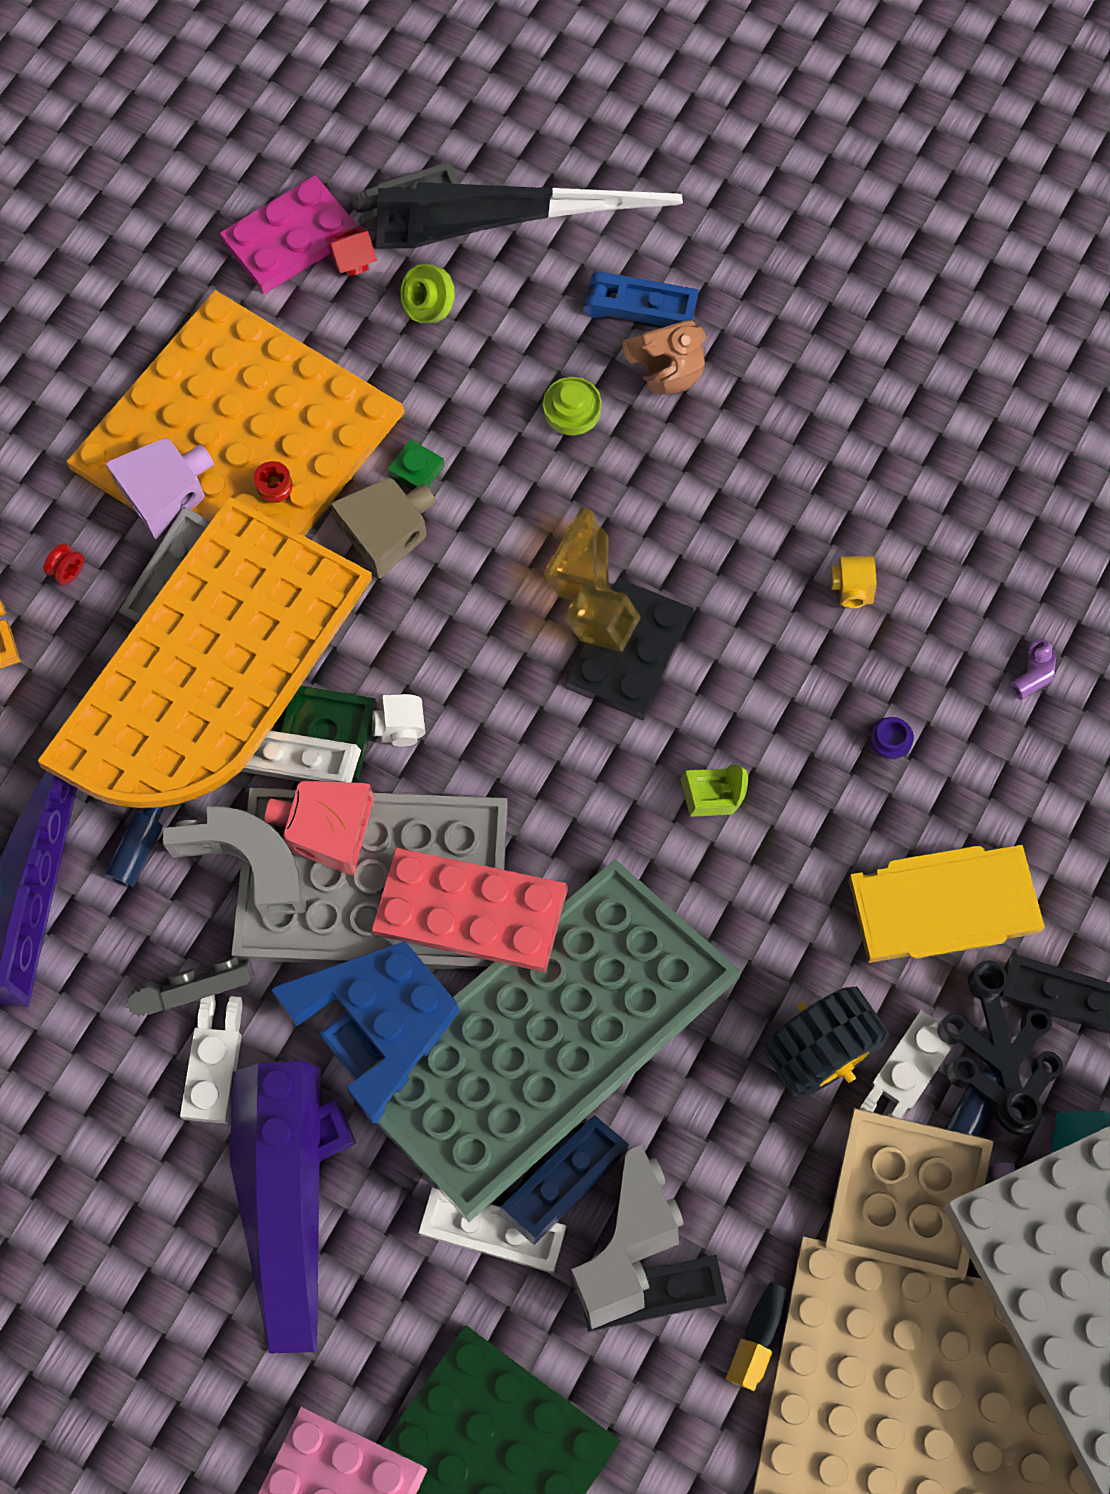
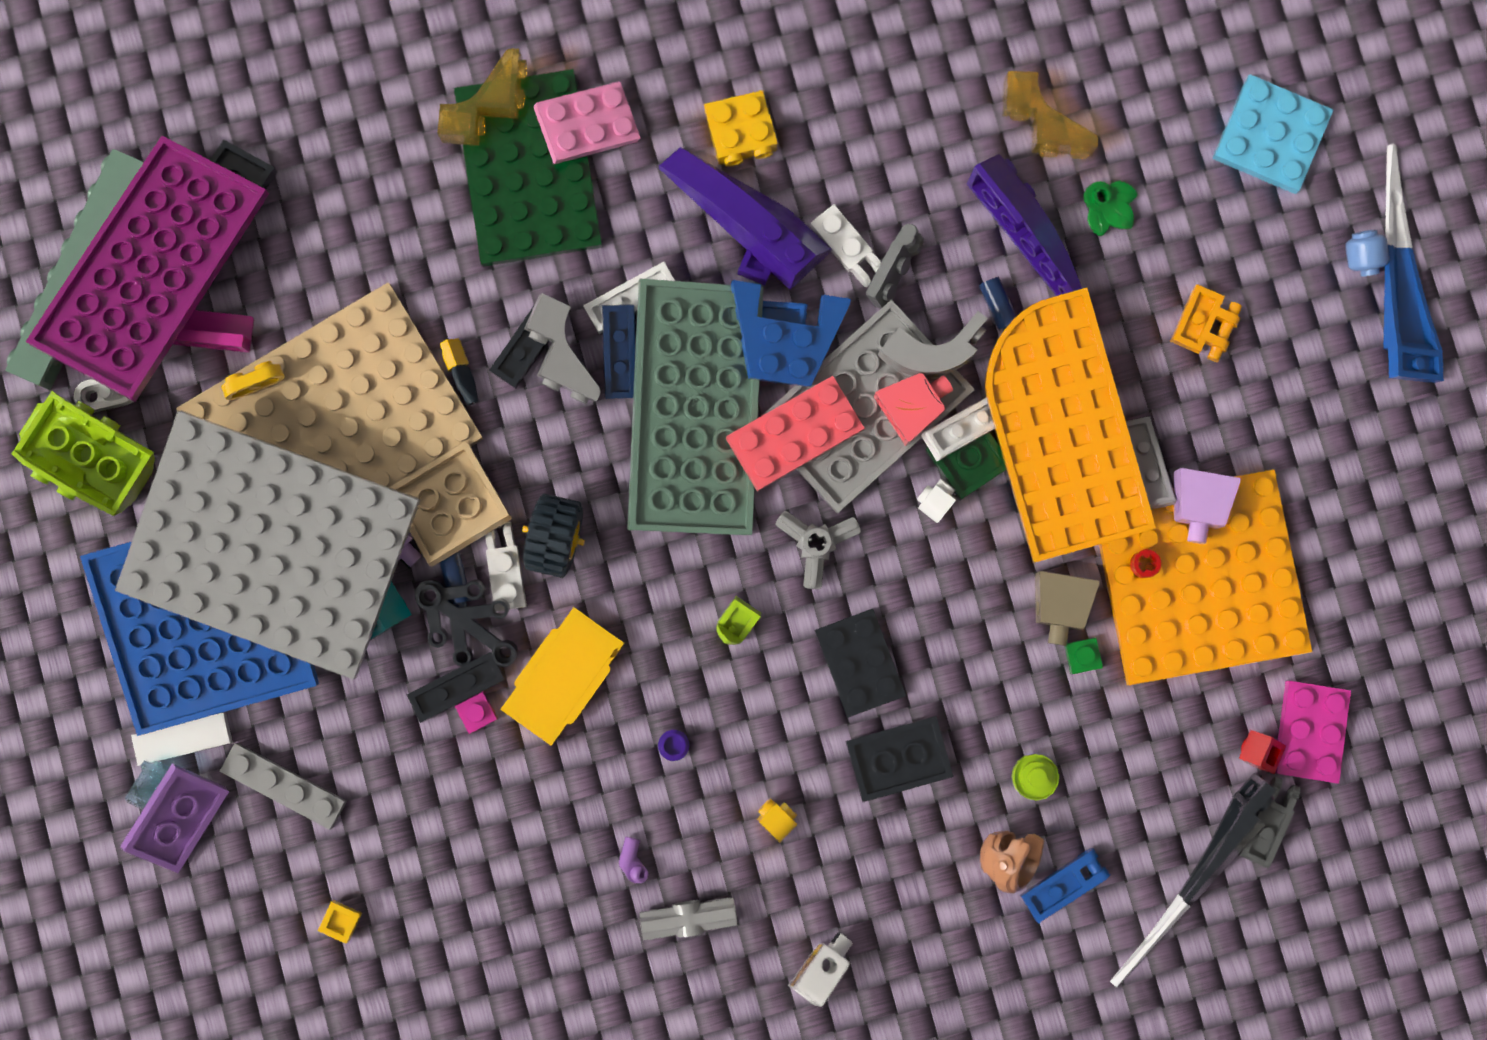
camera: 130 degrees right, 15 degrees up
red bush [43,543,84,585] -> none
lime plate [400,264,455,323] -> none
clear yellow arch [544,507,641,652] -> none
none -> dark pink plate [455,692,498,734]
none -> light grey piece [639,897,737,940]
none -> yellow plate [704,90,778,166]
none -> light grey bush [775,511,861,589]
none -> white torso [788,932,853,1007]
none -> black plate [845,716,954,802]

